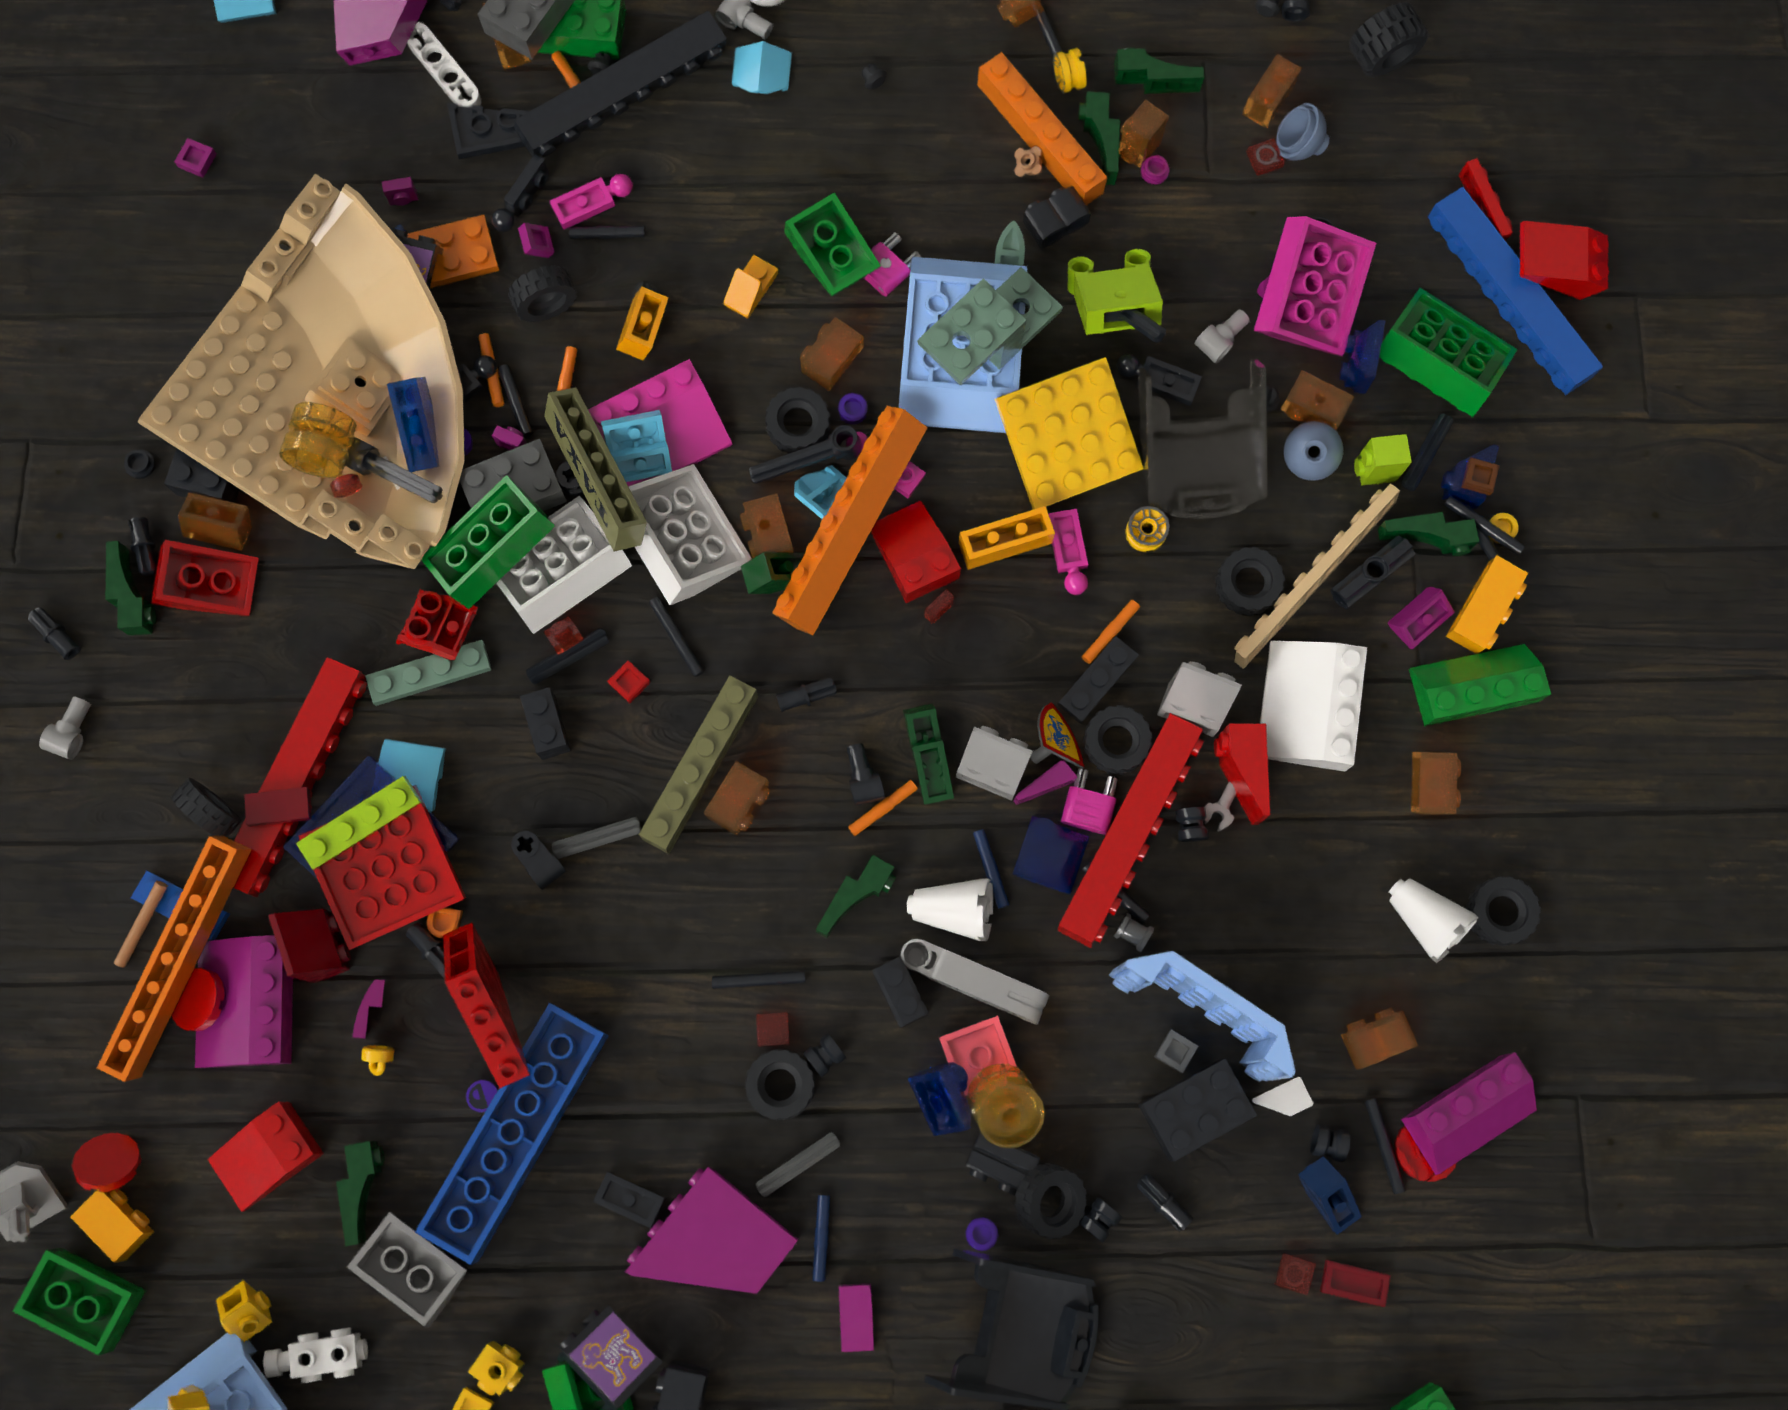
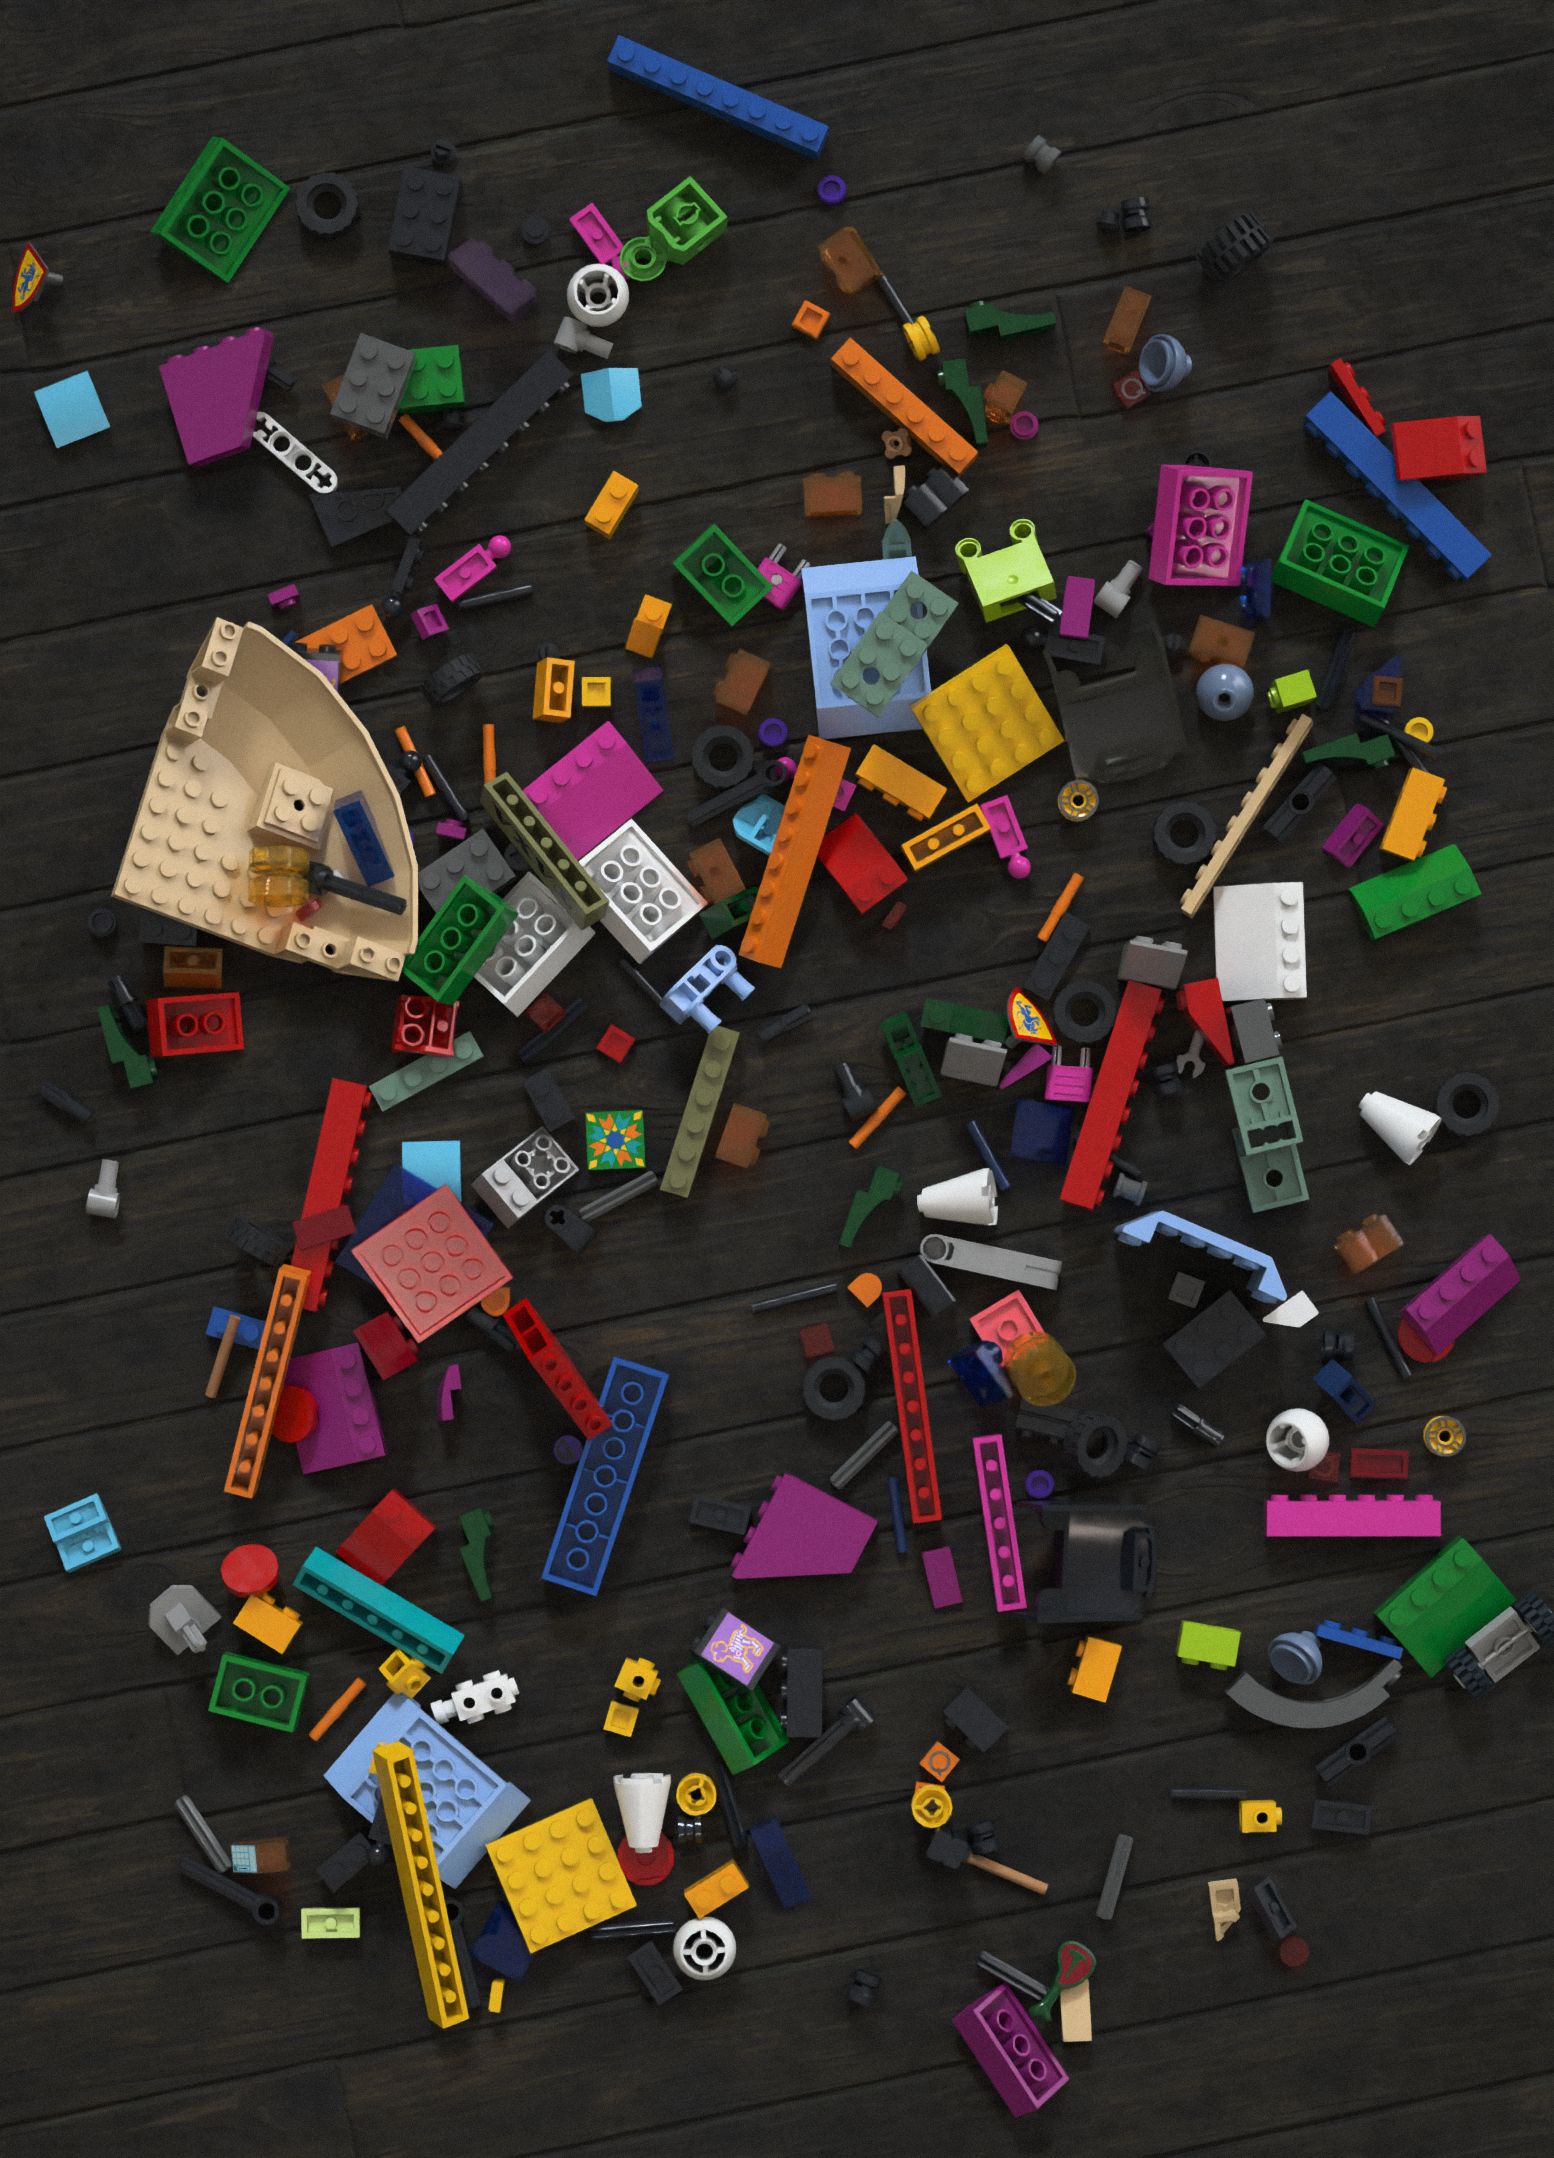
camera: 10 degrees left, 10 degrees up
magenta plate [174,138,216,178] -> none
lime plate [296,776,422,870] -> none
light grey slope [347,1212,467,1327] -> none
yellow tile [361,1045,395,1076] -> none
medium azure slope [601,410,672,482] -> none
clear orange brick [1411,752,1461,814] -> none
none -> teal brick [292,1547,465,1674]
none -> orange piece [309,1677,367,1741]
none -> light grey slope [471,1126,579,1228]
none -> yellow plate [582,677,611,707]
none -> light orange brick [584,471,639,539]
none -> tile [585,1110,646,1170]
none -> clear blue slope [633,666,674,762]
none -> light blue piece [660,945,755,1034]
none -> orange tile [791,300,830,340]
none -> clear orange brick [803,471,862,517]
none -> orange tile [847,1273,882,1308]
none -> light orange brick [855,744,947,821]
none -> red brick [882,1289,942,1524]
none -> tan slope [884,465,905,524]
none -> dark green slope [920,998,1008,1044]
none -> dark pink brick [971,1434,1027,1612]
none -> magenta slope [1059,576,1095,640]
none -> dark grey brick [1224,998,1282,1067]
none -> sand green bracket [1225,1057,1309,1213]
none -> dark pink brick [1264,1494,1441,1536]
none -> white wheel [1266,1408,1329,1472]
none -> wheel [1423,1416,1466,1457]

